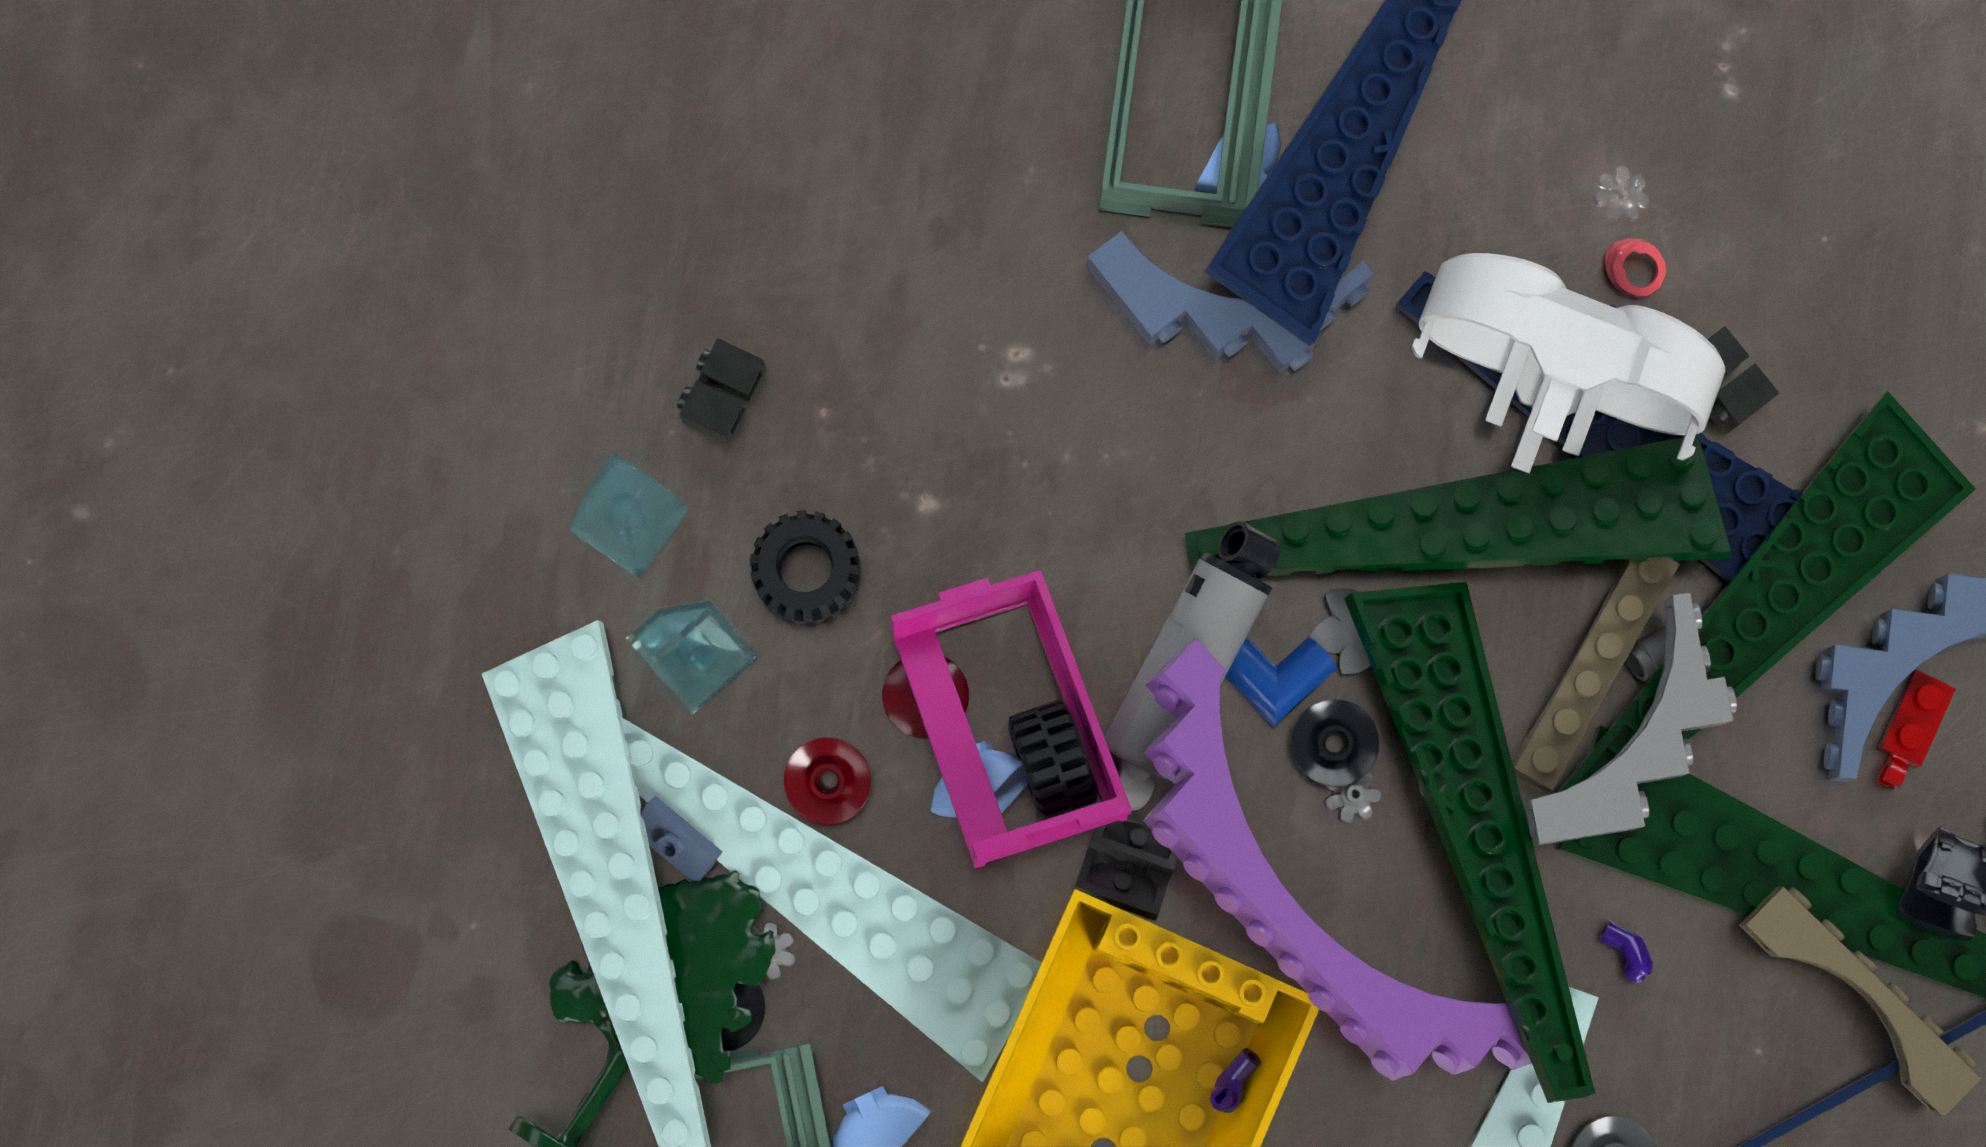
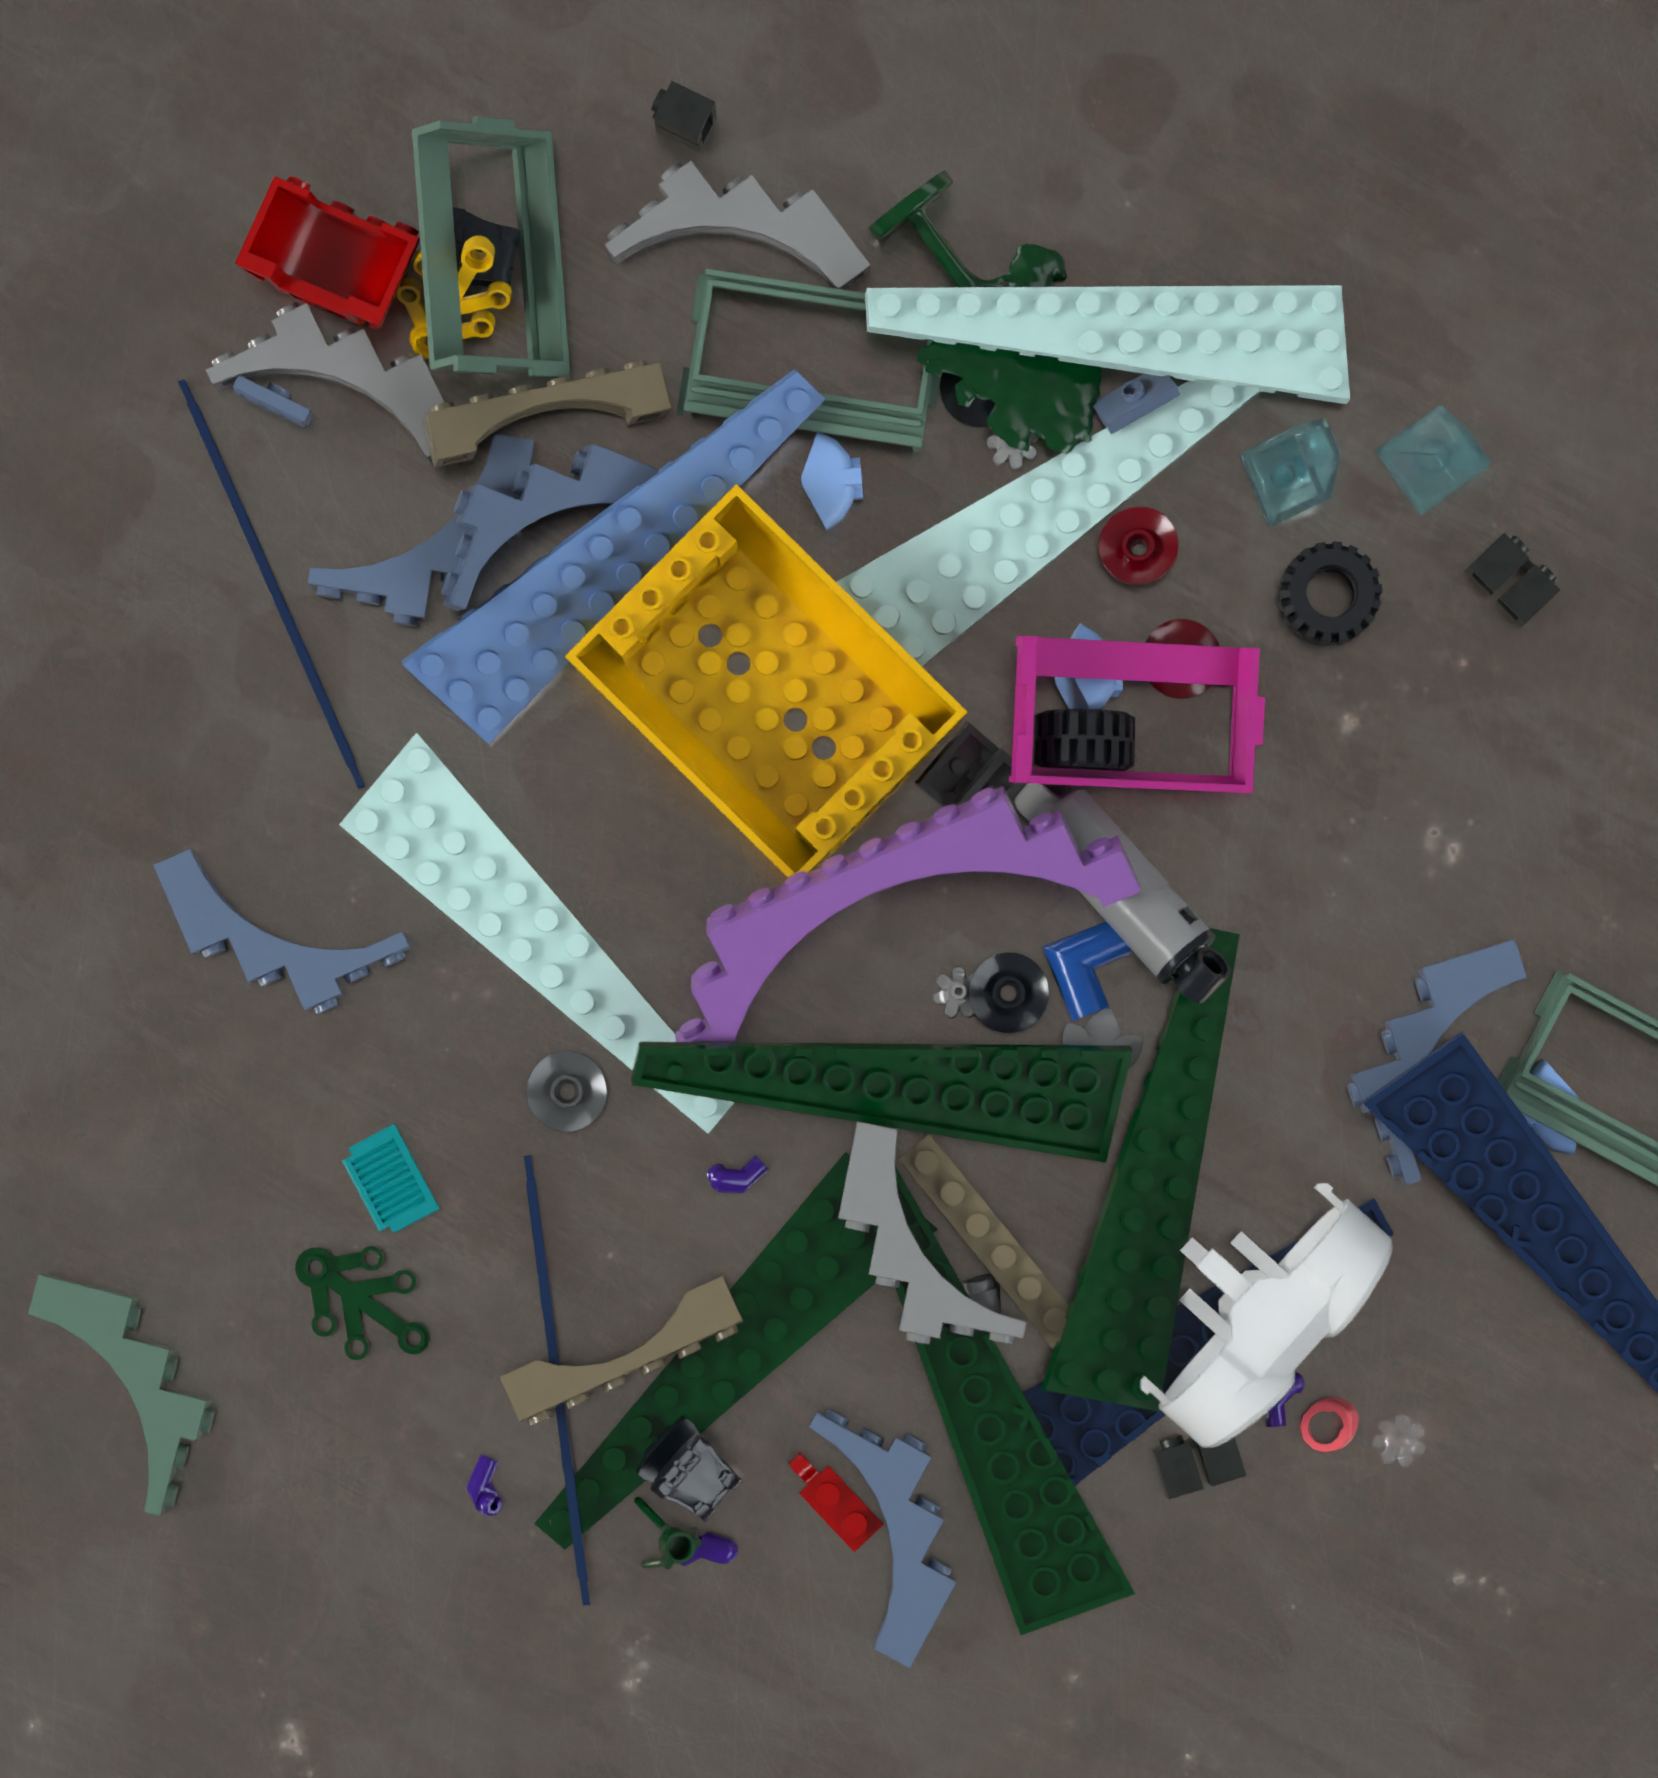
camera: 115 degrees right, 5 degrees up
dark purple arm [1210,1048,1261,1113] -> none

